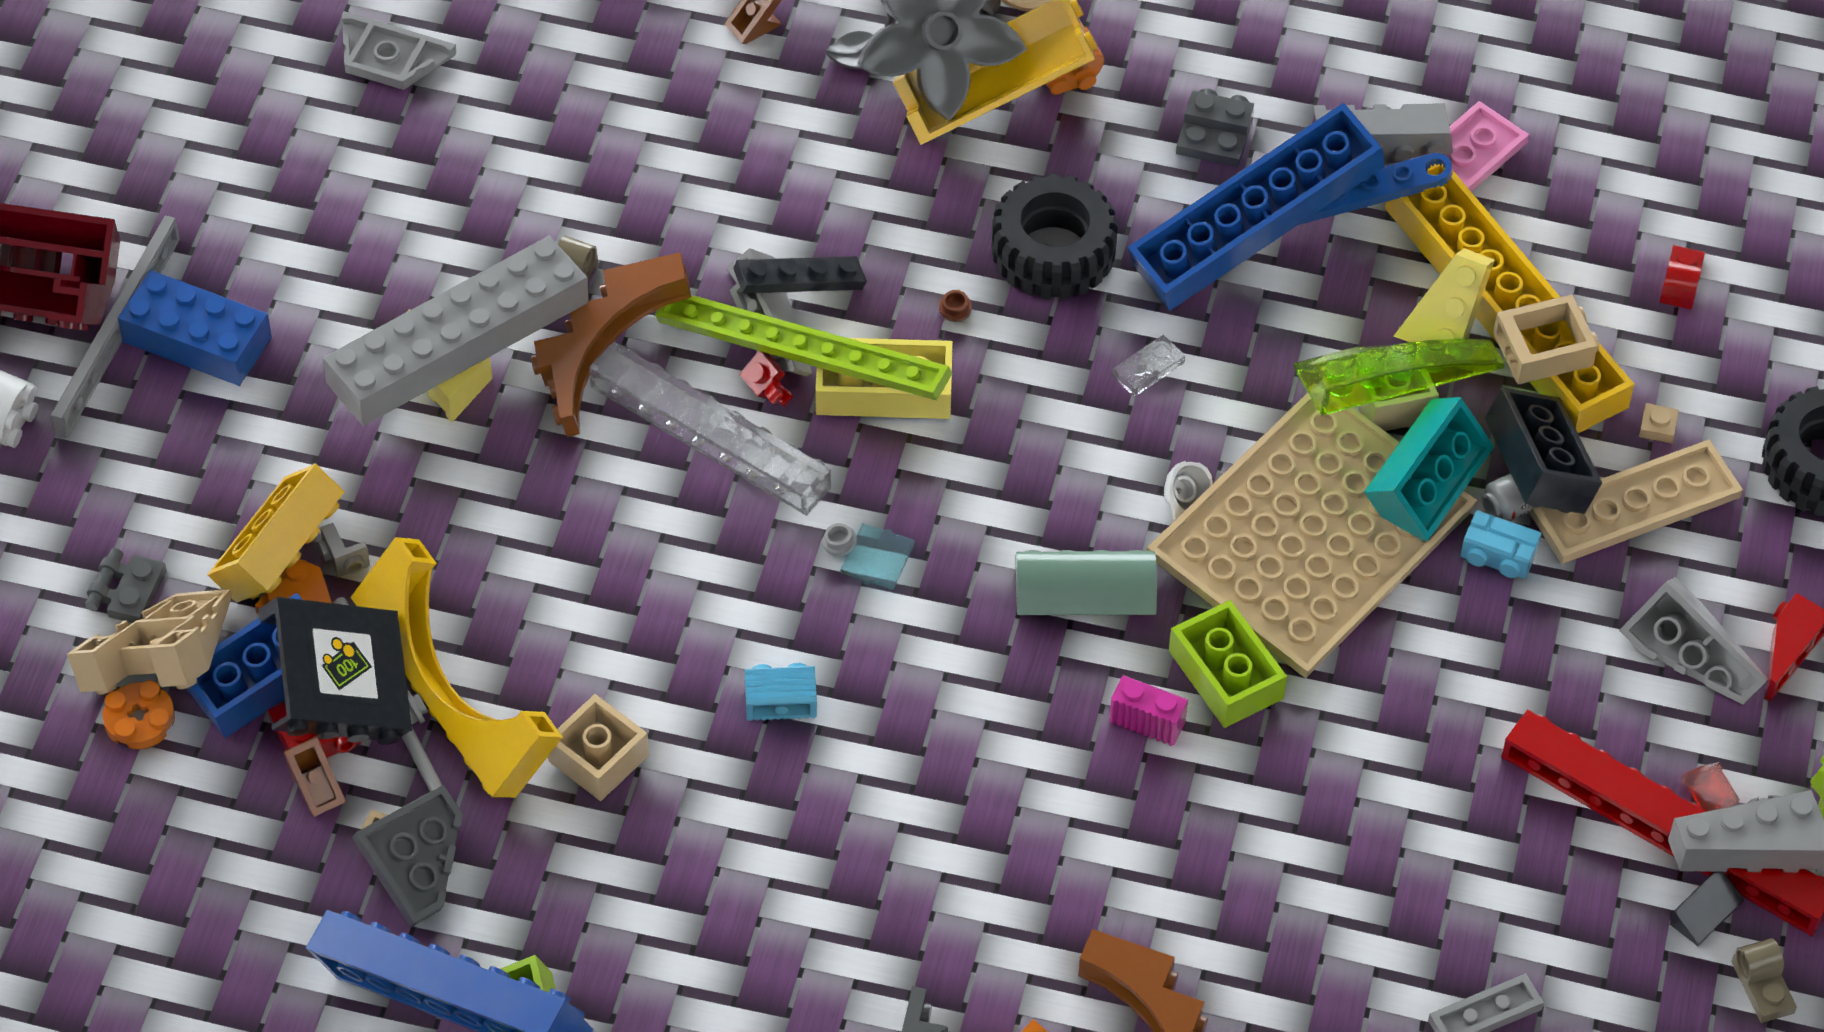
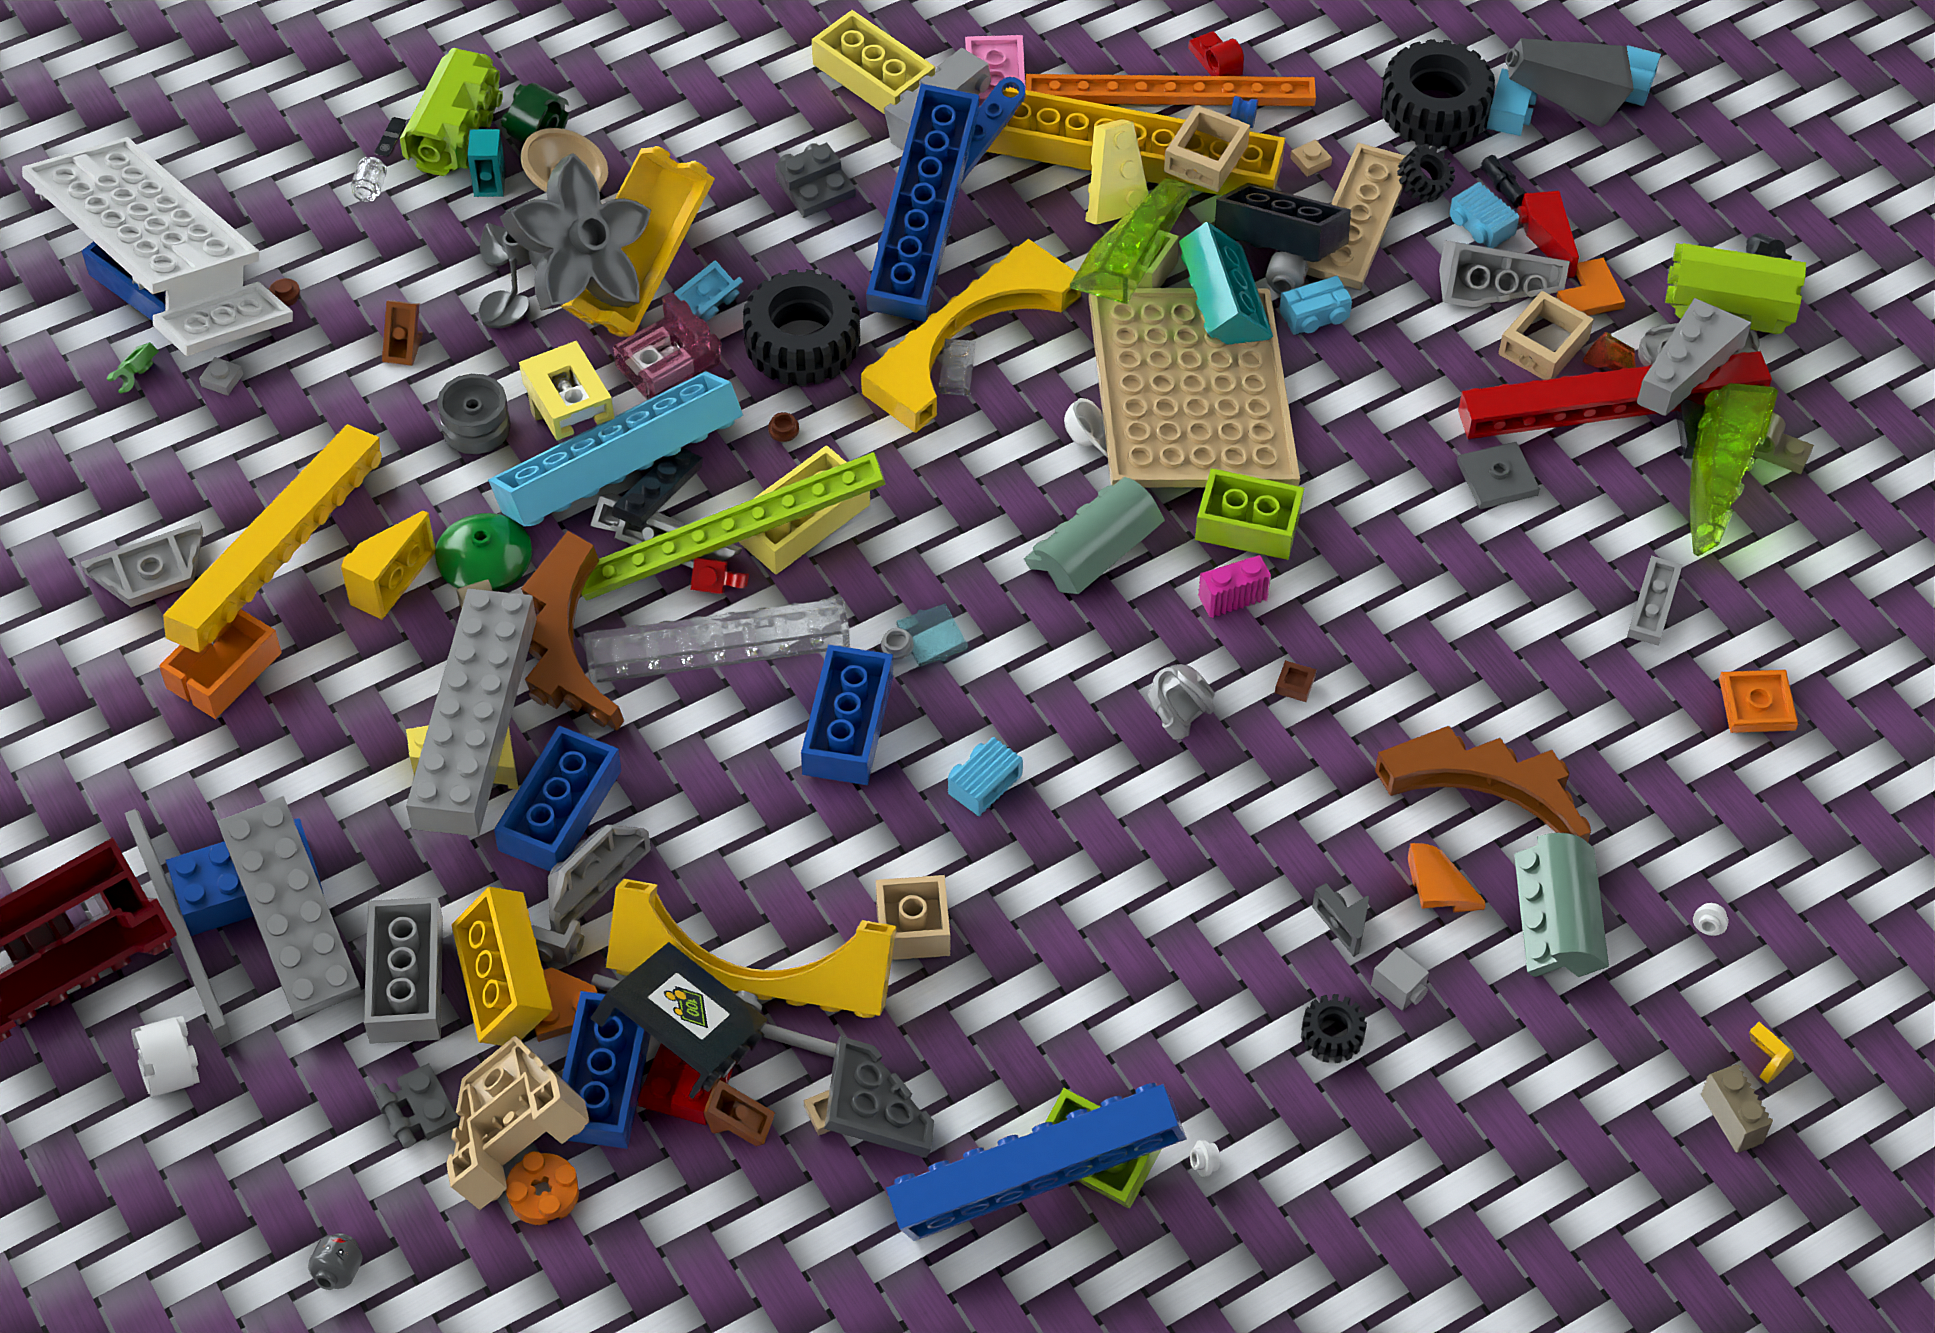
camera: 45 degrees left, 0 degrees up
none -> orange piece [159,609,282,719]
none -> yellow brick [163,424,382,653]
none -> light grey brick [217,796,362,1021]
none -> yellow slope [341,511,436,620]
none -> light grey brick [364,897,443,1044]
none -> green dish [435,513,532,592]
none -> dark grey wheel [437,373,511,454]
none -> medium azure brick [488,371,744,526]
none -> blue brick [494,726,622,872]
none -> light yellow brick [519,340,615,440]
none -> light grey wedge [548,825,651,934]
none -> clear pink brick [613,292,722,400]
none -> medium azure bracket [669,260,744,326]
none -> blue brick [801,644,894,785]
none -> light yellow brick [812,10,935,114]
none -> yellow arch [861,239,1082,433]
none -> orange plate [1025,74,1316,106]
none -> light grey helmet [1148,664,1215,740]
none -> blue wheel [1230,96,1258,128]
none -> copper plate [1275,660,1317,702]
none -> black tyre [1397,144,1455,203]
none -> medium azure brick [1449,182,1519,248]
none -> dark grey plate [1457,442,1540,509]
none -> black pin [1480,155,1527,208]
none -> tan window [1498,291,1594,380]
none -> orange tile [1556,258,1626,316]
none -> clear neon green wedge [1690,383,1778,556]

